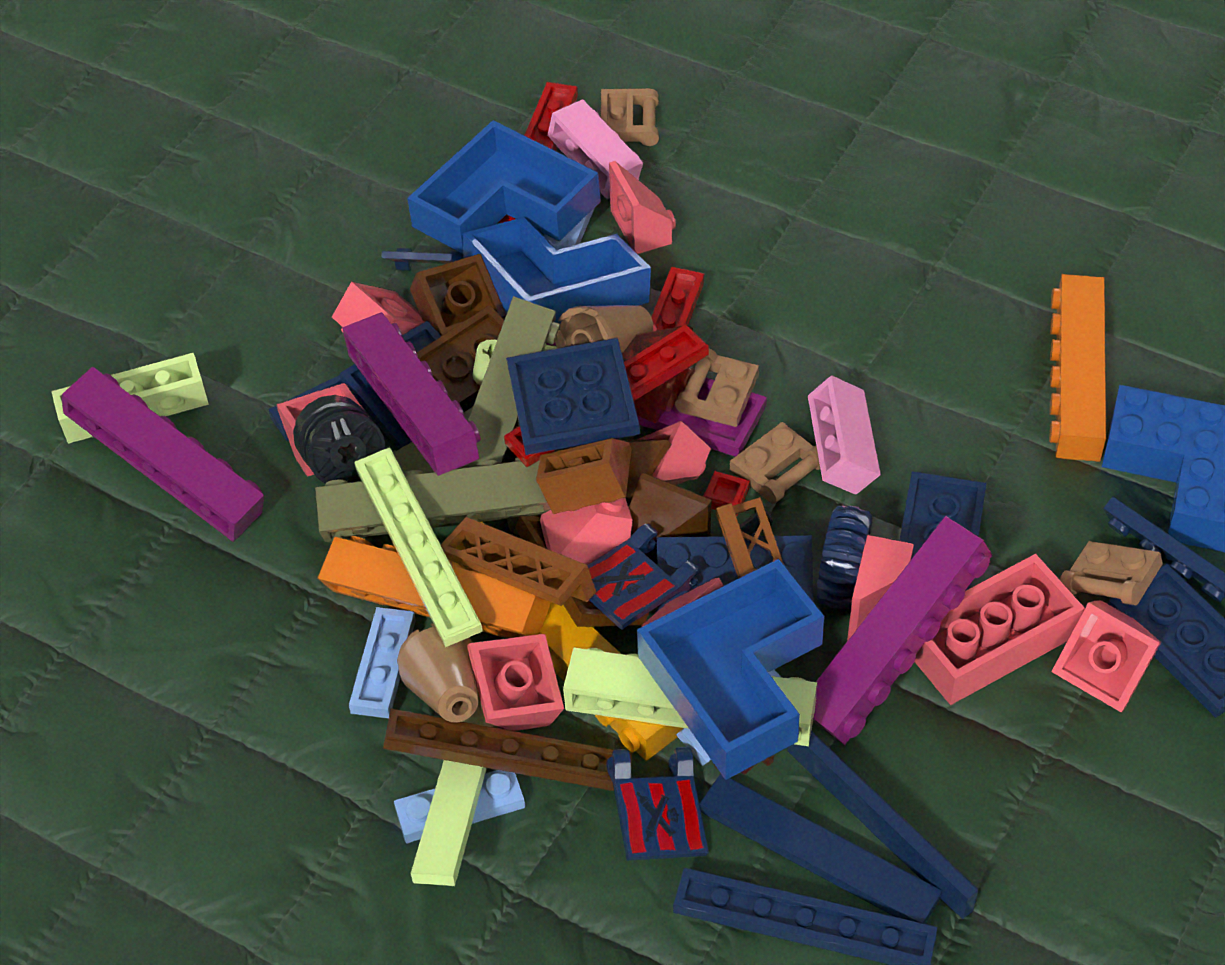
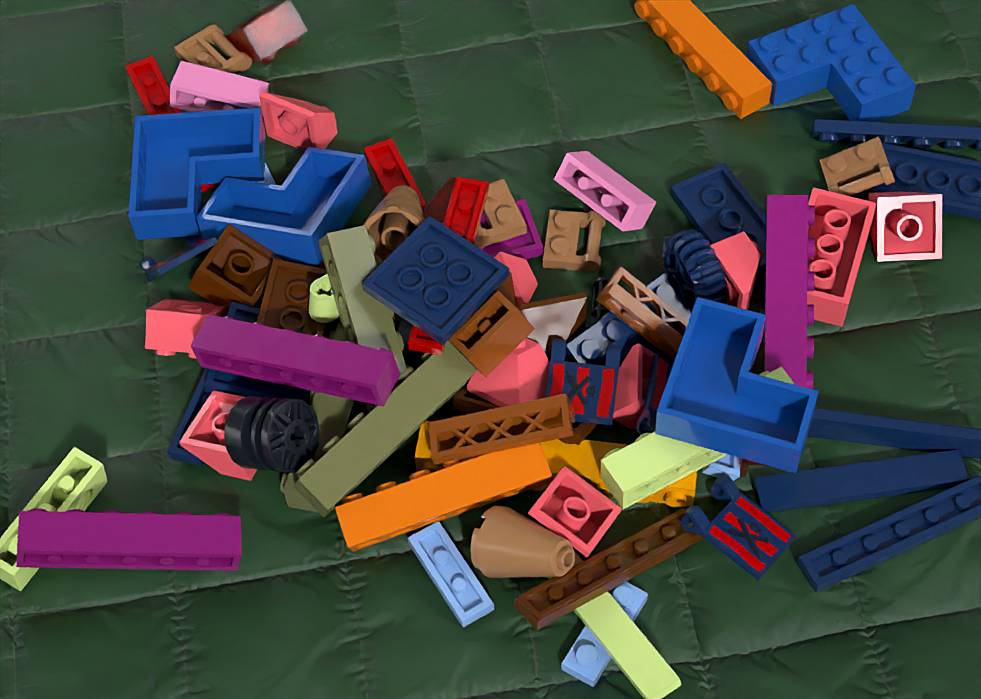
camera: 40 degrees left, 5 degrees up
yellowish green tile [354,447,483,647] -> none
red tile [703,471,750,516] -> none
none -> clear red slope [225,0,308,64]

